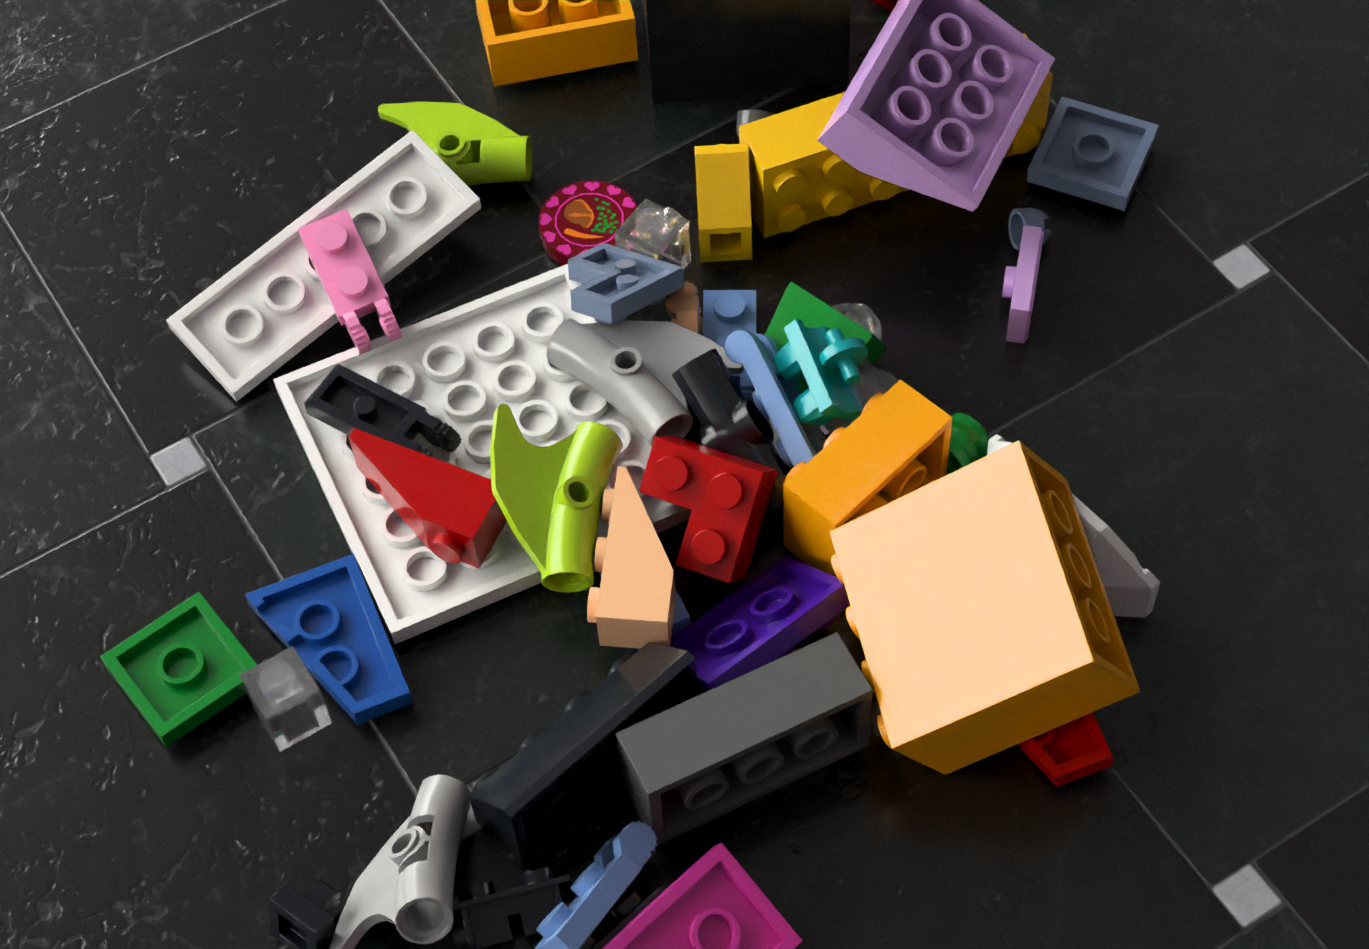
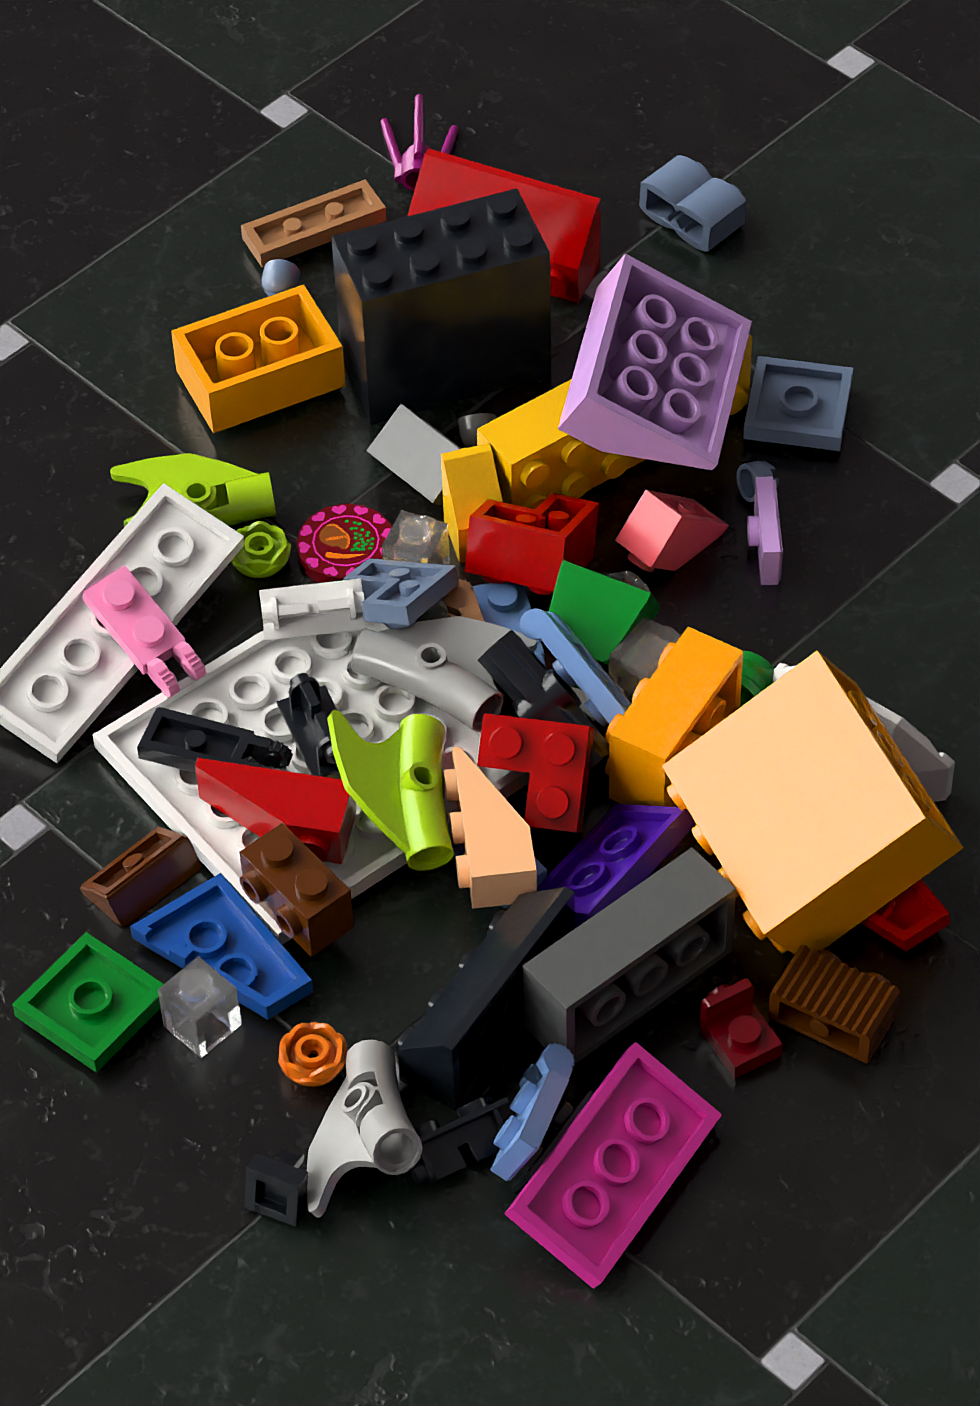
camera: 15 degrees left, 5 degrees down
teal hips [773,319,868,427] -> none
none -> reddish brown slope [80,826,202,927]
none -> lime plate [231,521,291,578]
none -> reddish brown brick [239,823,354,957]
none -> white hinge [259,578,367,641]
none -> black hinge [276,673,339,777]
none -> orange plate [278,1022,347,1087]
none -> brick [366,404,461,505]
none -> red brick [465,493,599,595]
none -> coral slope [615,490,729,573]
none -> dark red bracket [700,978,783,1079]
none -> reddish brown brick [768,945,900,1064]

